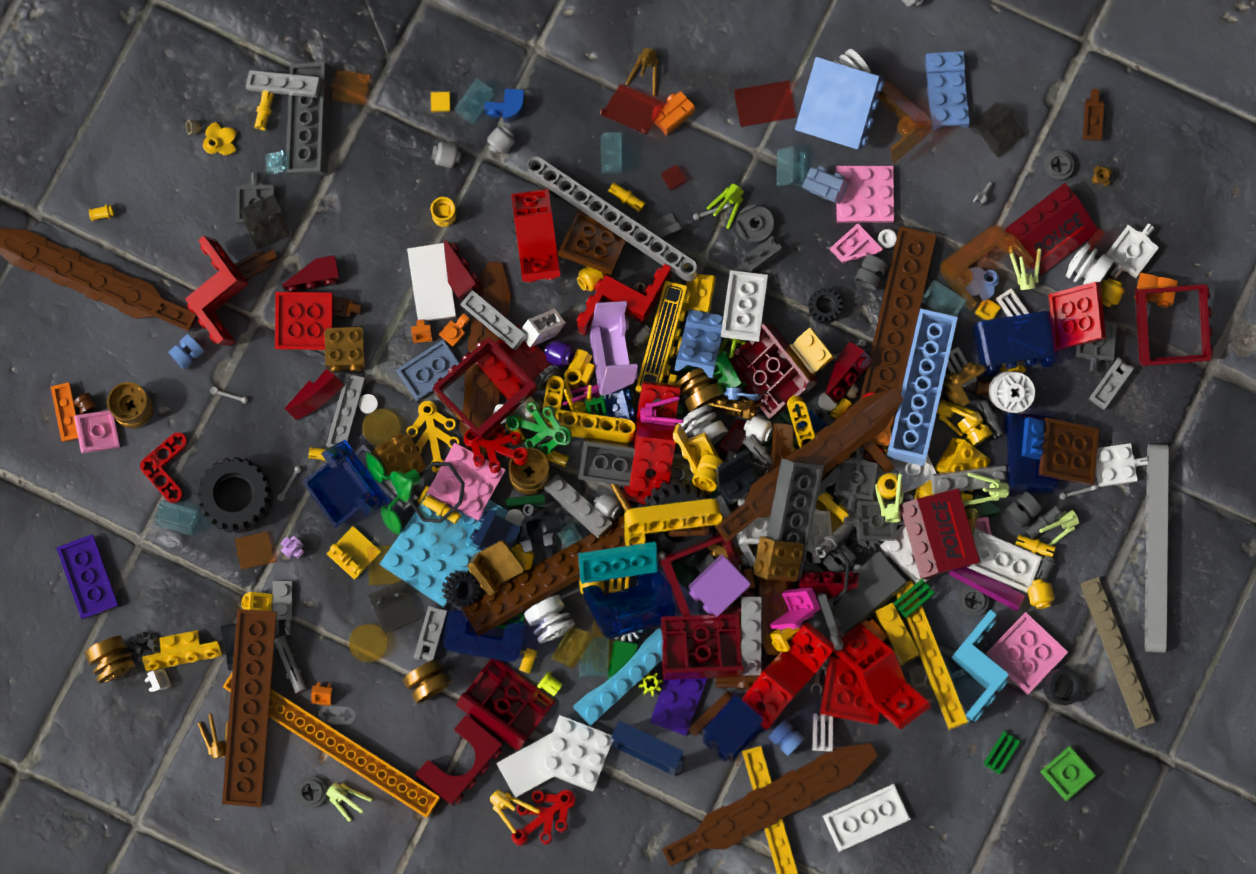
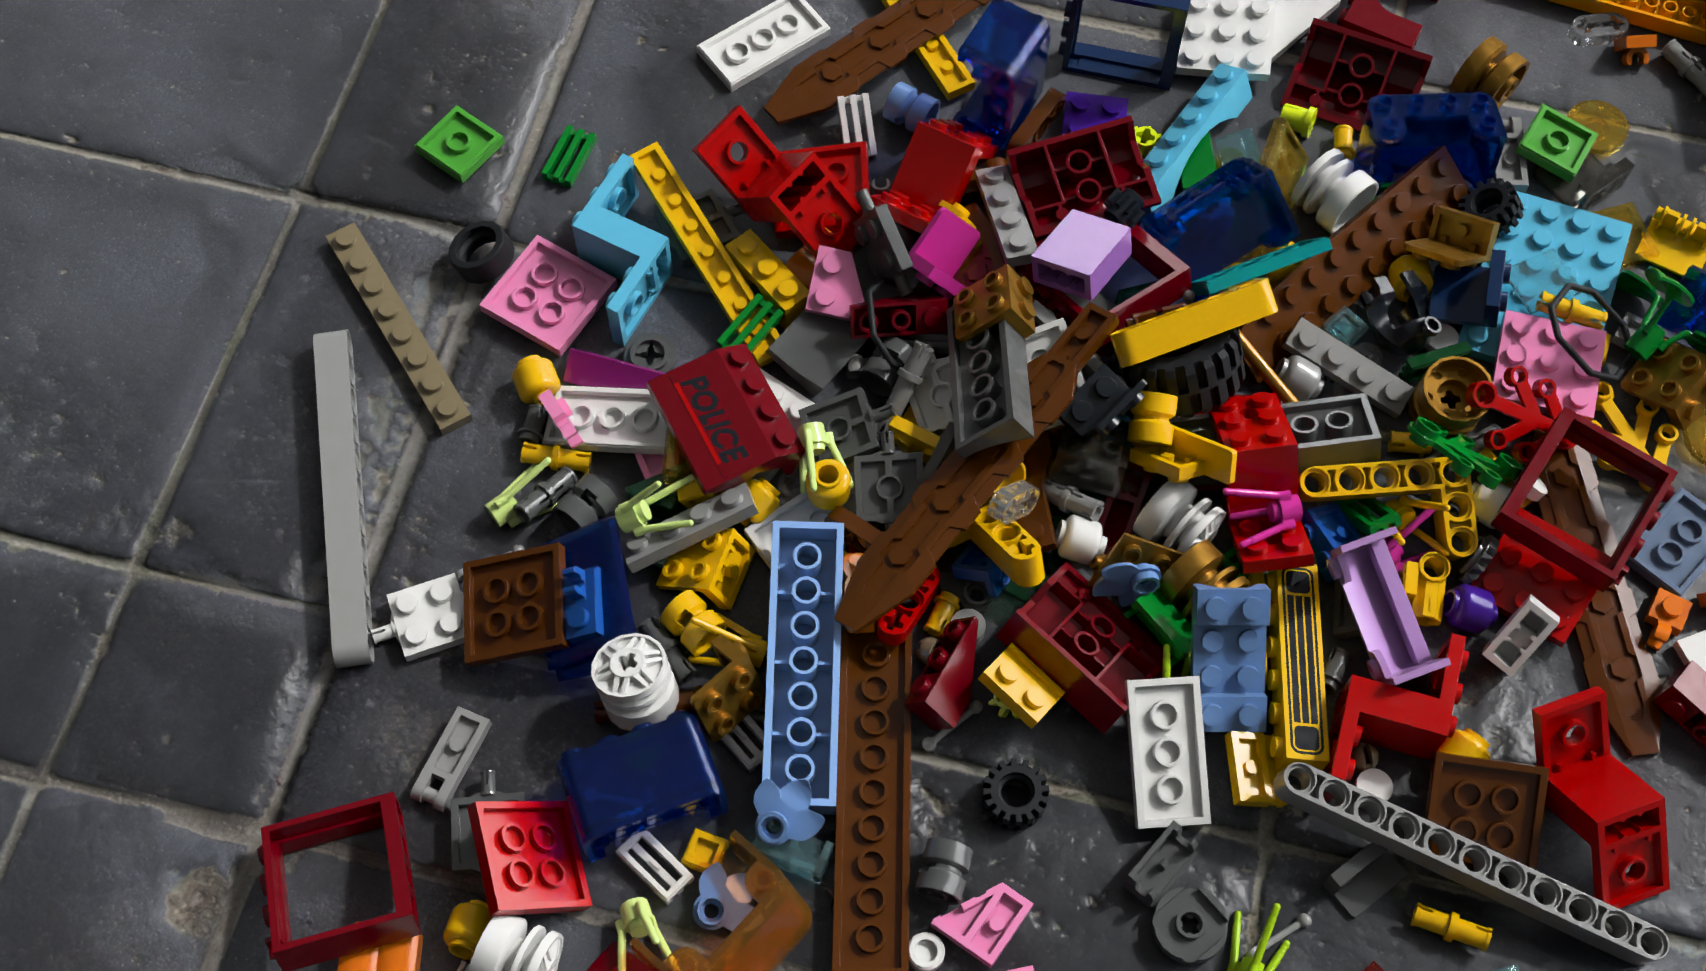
camera: 165 degrees right, 15 degrees down
light grey plate [460,290,527,350] -> none
none -> bright pink plate [538,389,584,449]
none -> medium blue plate [753,778,825,846]
none -> bright pink wing [805,245,865,321]
none -> clear beam [988,480,1040,524]
none -> black gear [1103,188,1145,229]
none -> white tile [1354,768,1393,801]
none -> bright green plate [1514,104,1599,183]

